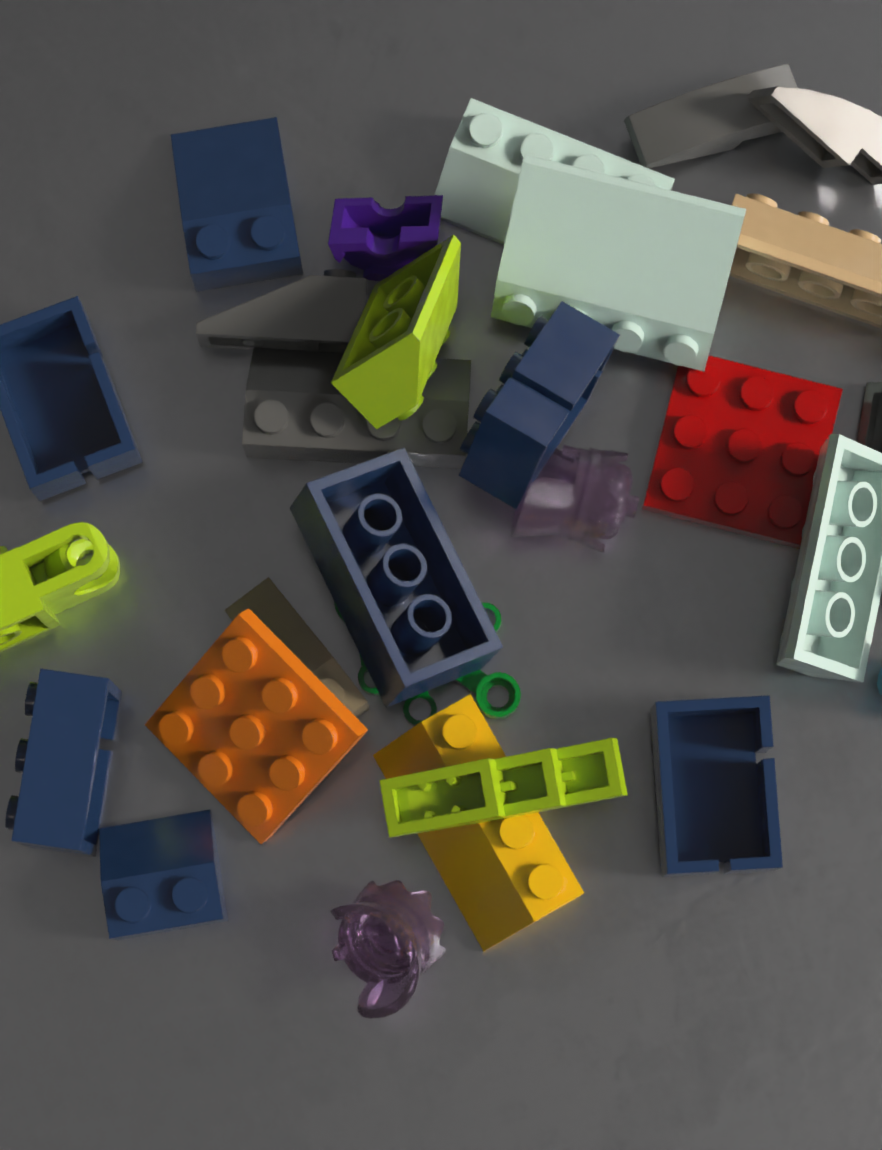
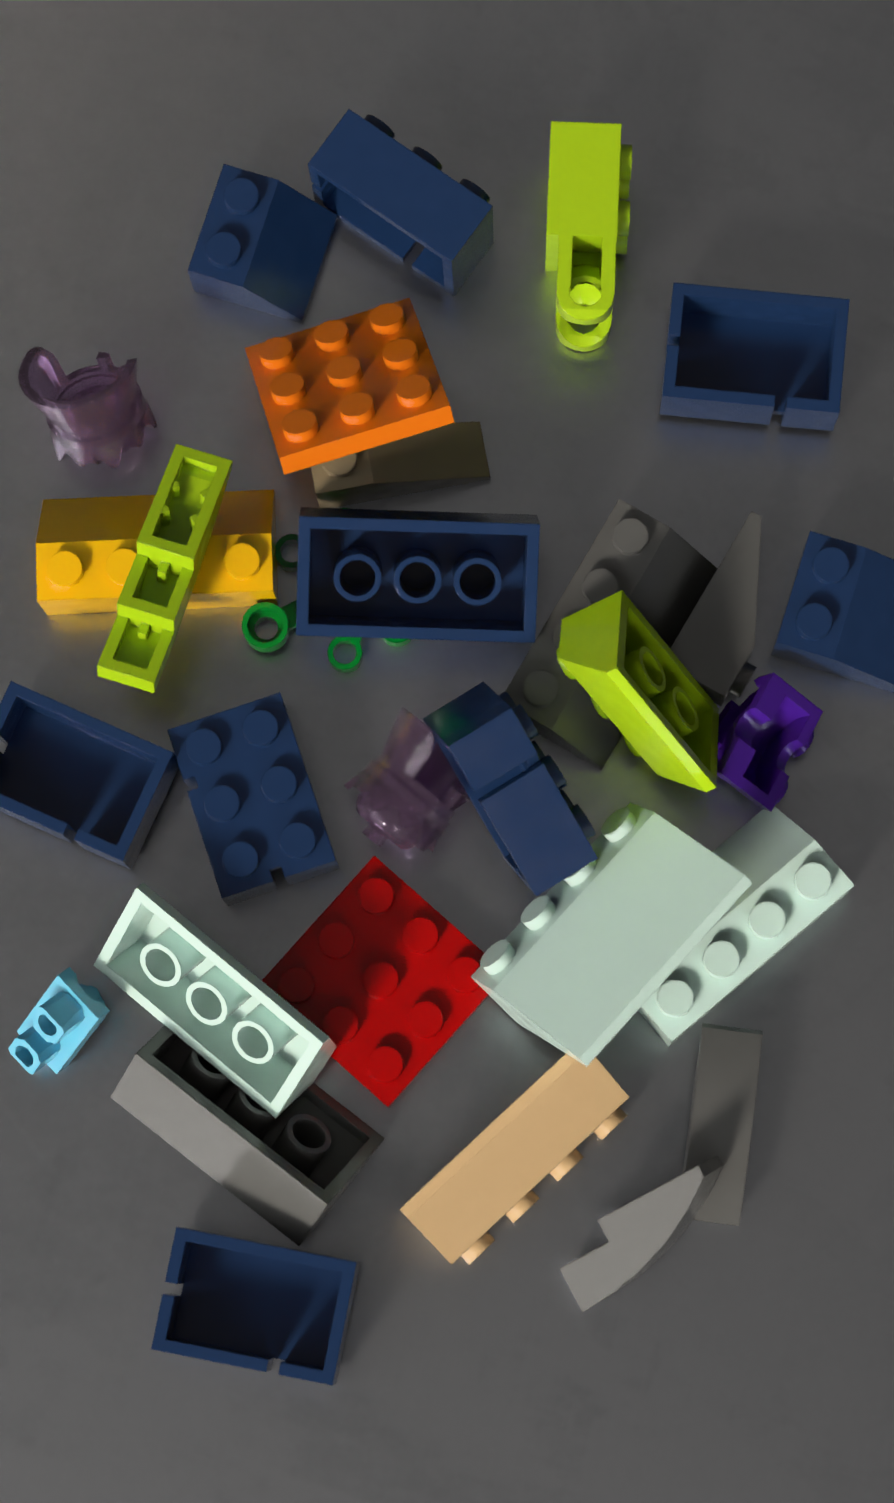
camera: 125 degrees right, 0 degrees up
none -> dark blue piece [167,692,340,906]

